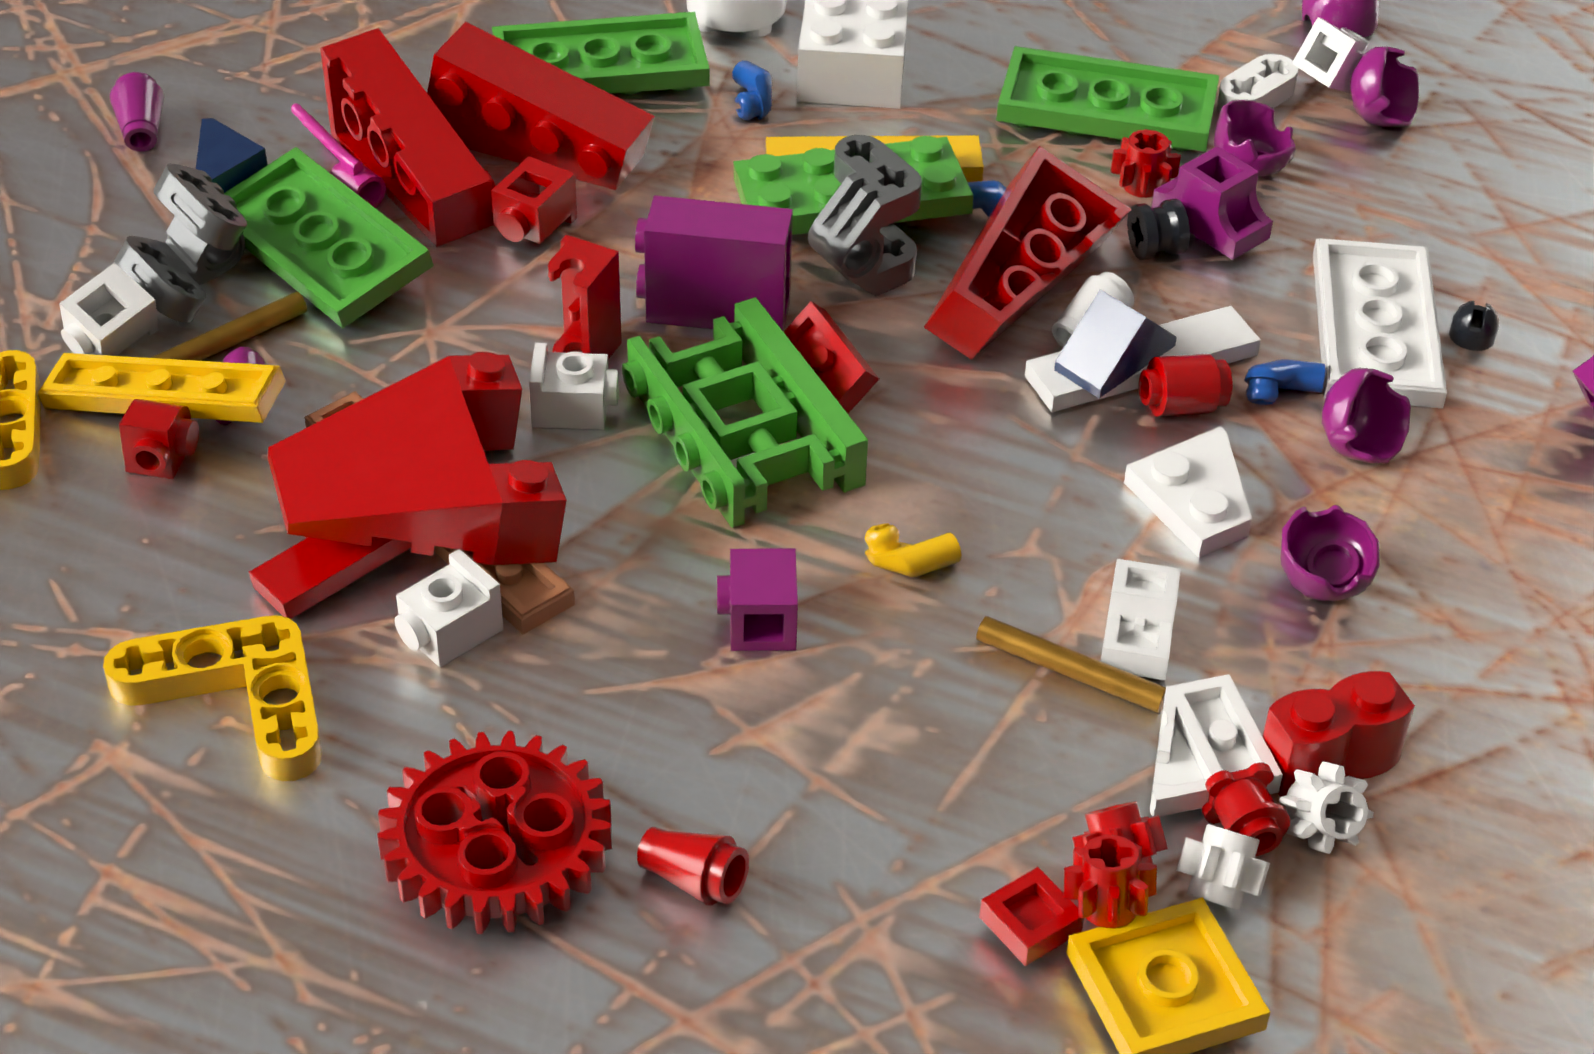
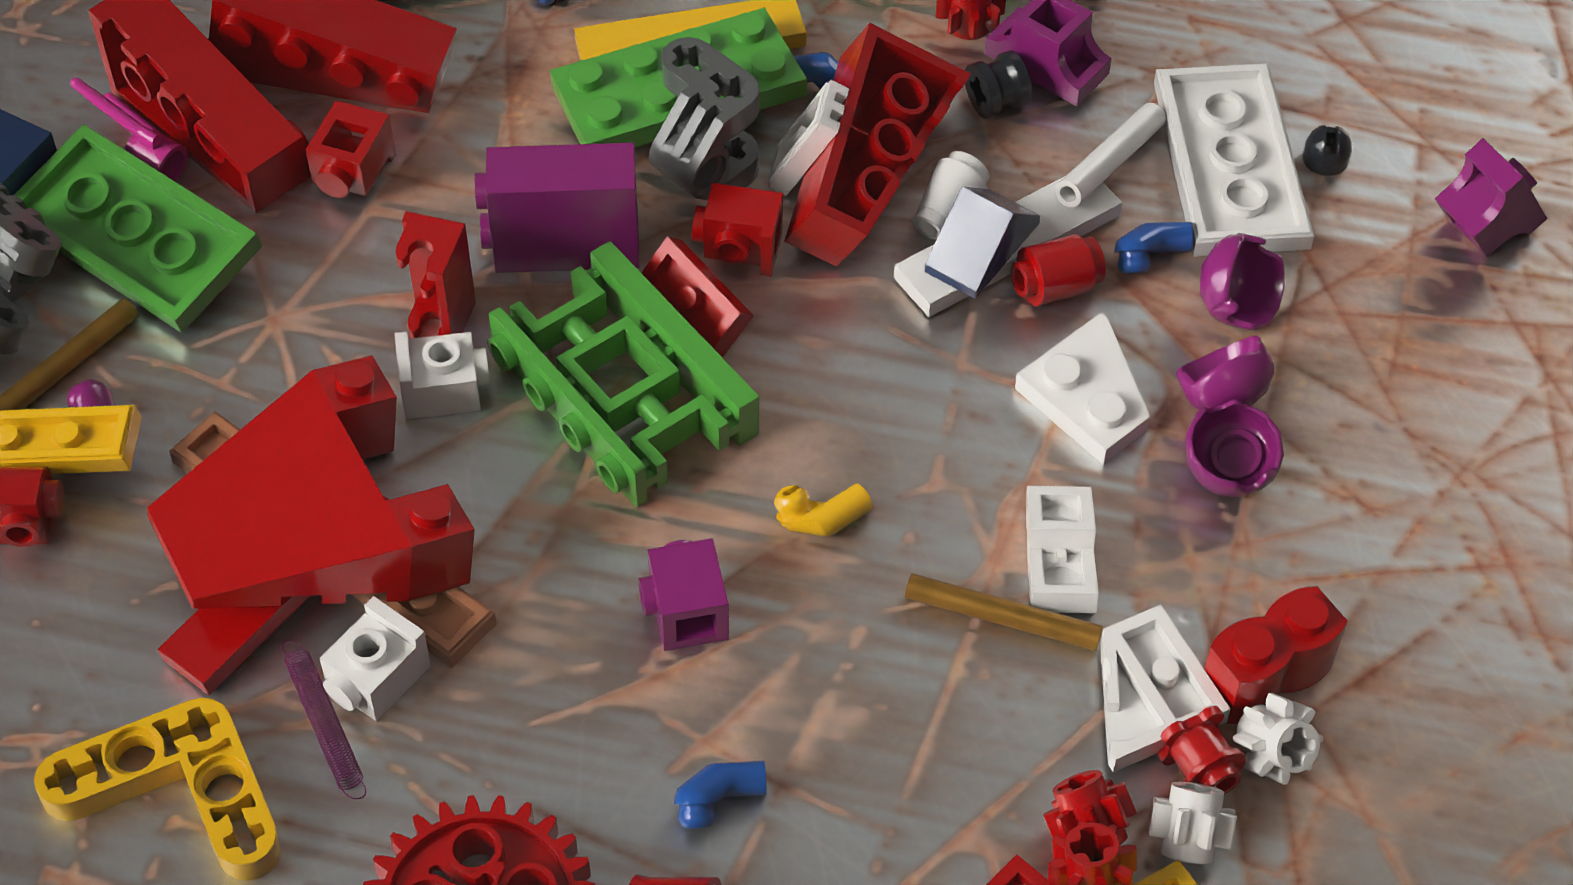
camera: 10 degrees left, 10 degrees up
none -> magenta piece [282,640,367,799]
none -> blue arm [674,761,767,828]
none -> red brick [692,183,783,277]
none -> white tile [767,80,849,196]
none -> white piece [1055,103,1166,208]
none -> magenta hair [1176,335,1275,410]

